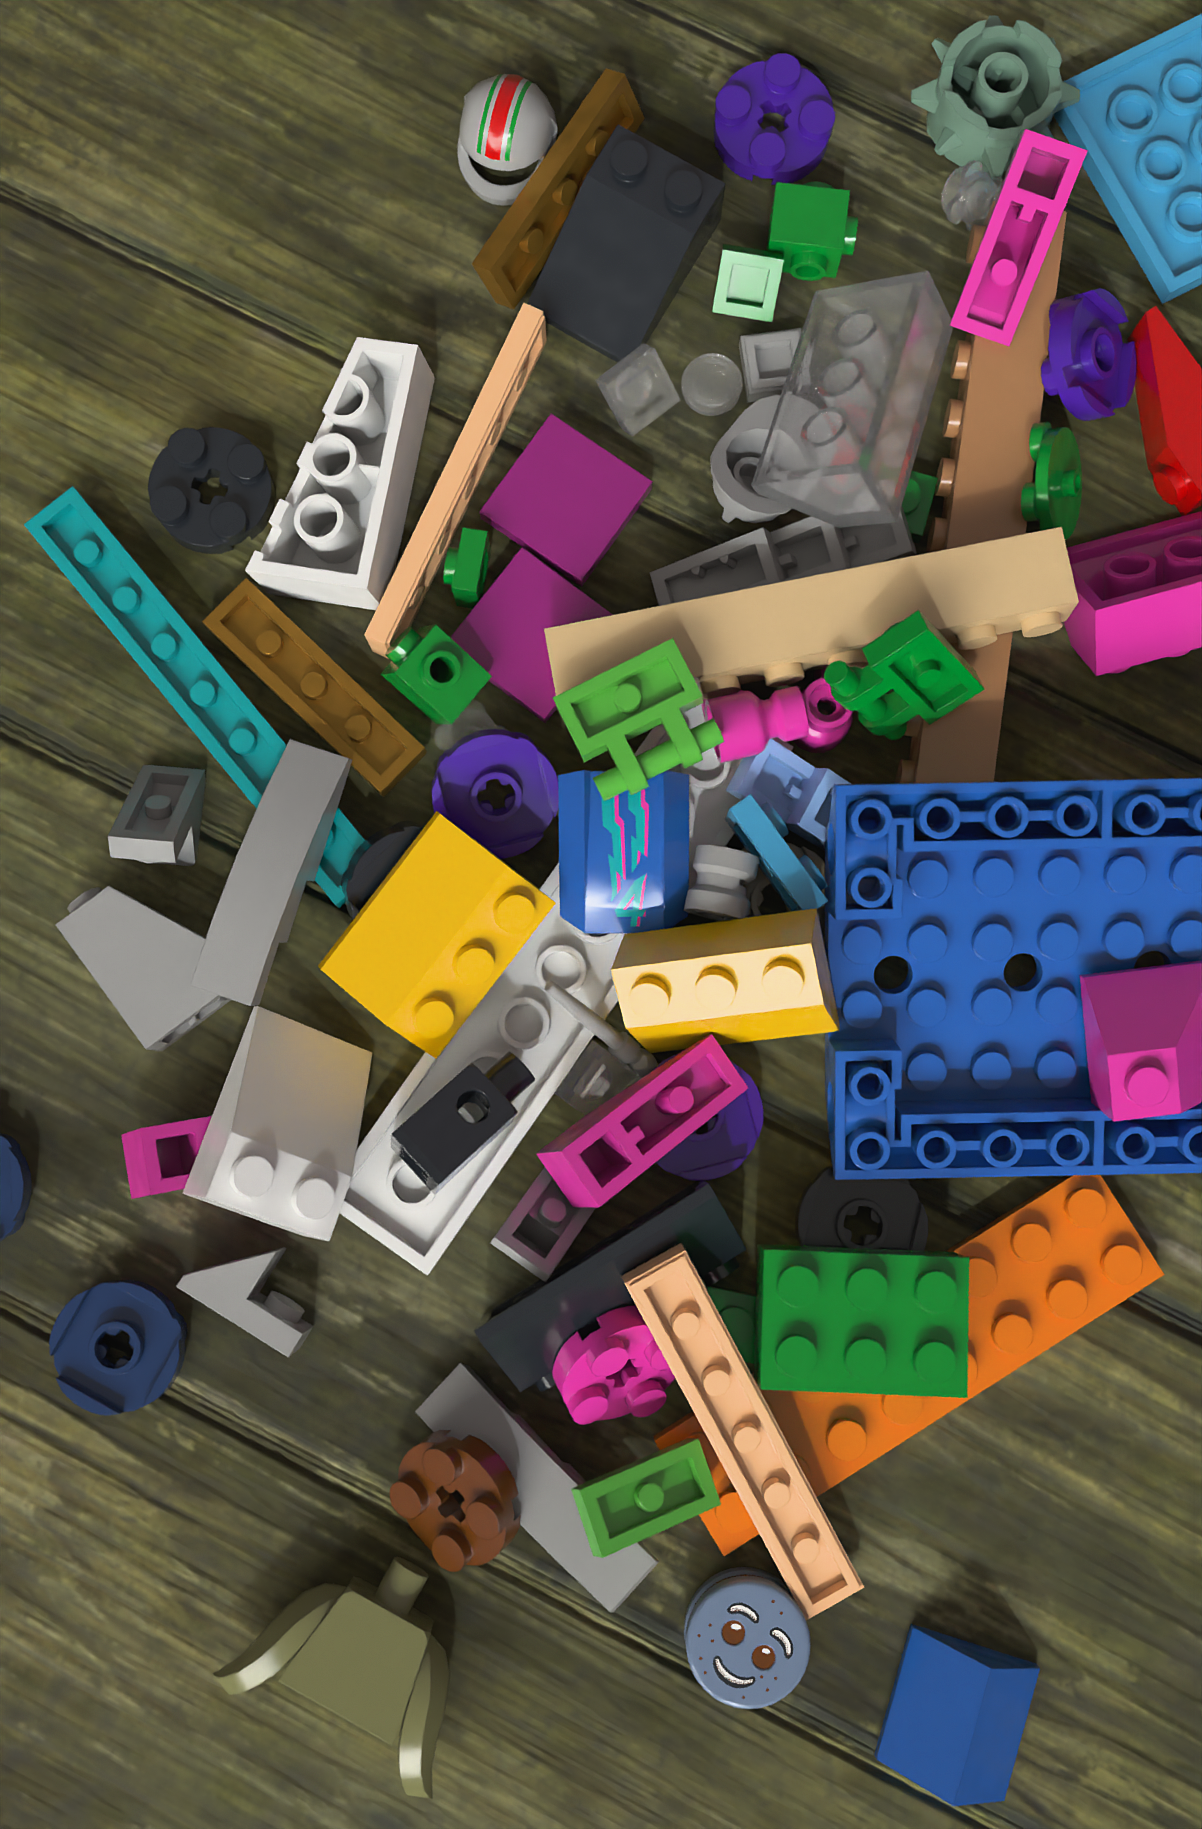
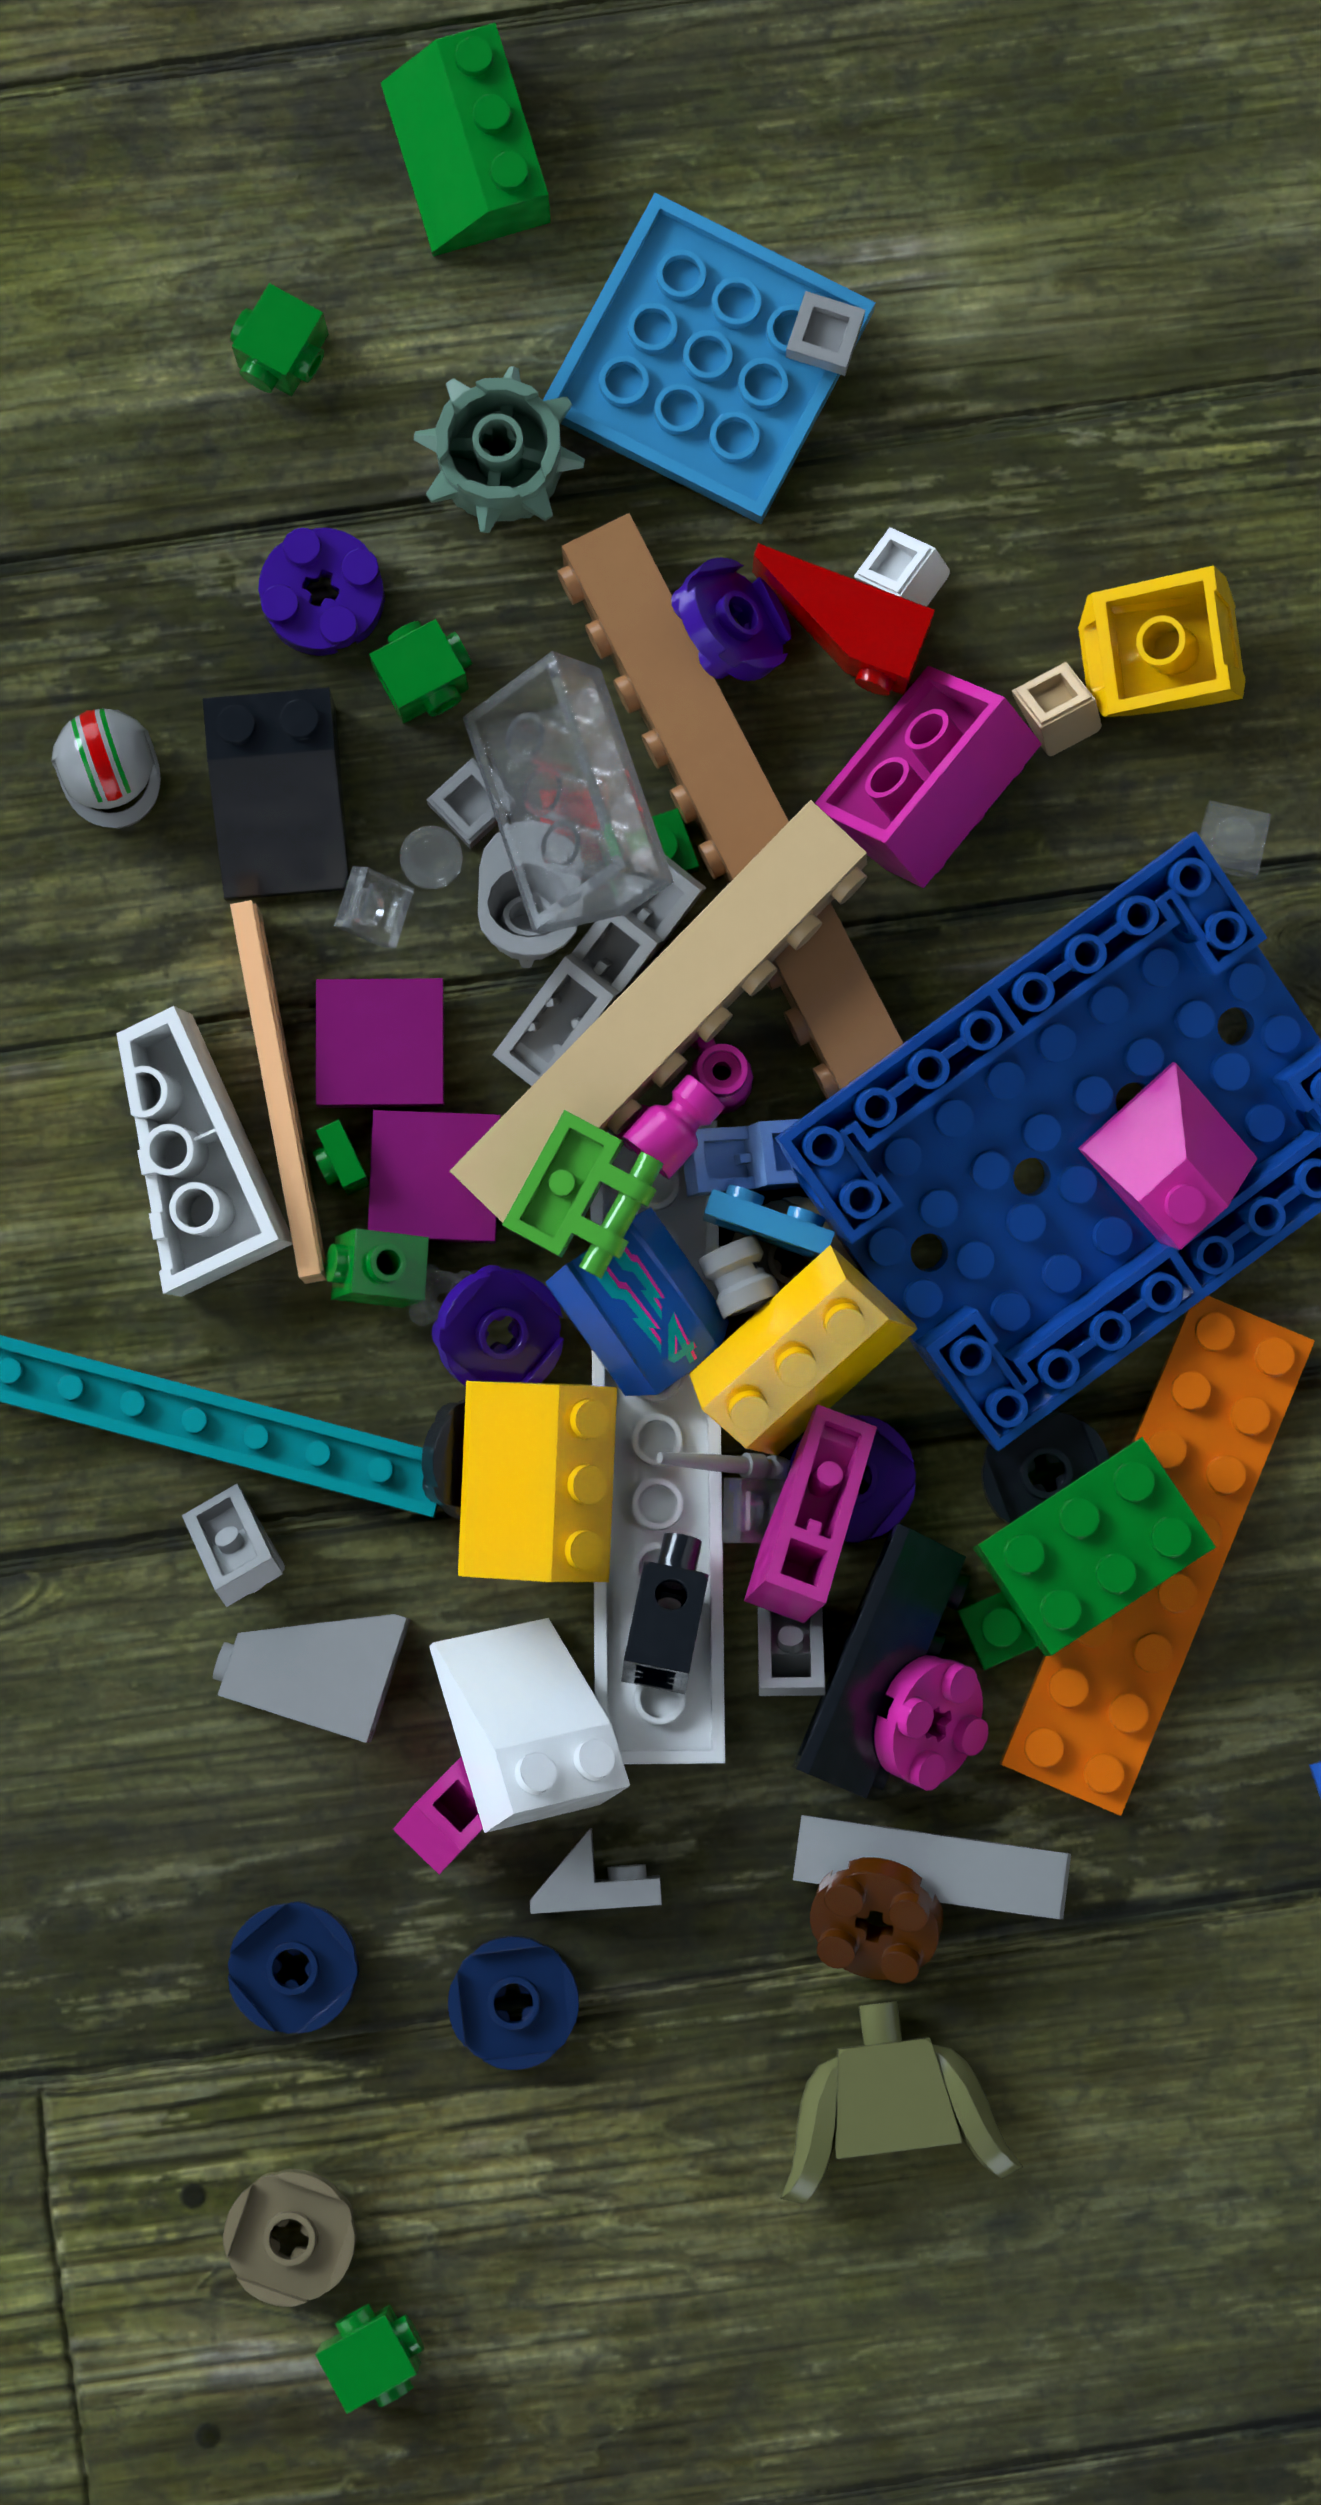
camera: 35 degrees left, 0 degrees up
black plate [148,427,276,554] -> none
light grey slope [190,740,352,1006] -> none
pearl gold plate [202,578,427,797] -> none
pearl gold plate [472,68,645,310] -> none
bright green plate [571,1438,721,1558] -> none
light nougat tile [621,1243,864,1621] -> none
sand blue head [684,1567,811,1709] -> none
plate [712,244,784,322] -> none
green plate [824,610,985,740] -> none
clear plate [941,160,1002,231] -> none
dark pink slope [950,129,1088,346] -> none
green piece [1021,422,1082,540] -> none

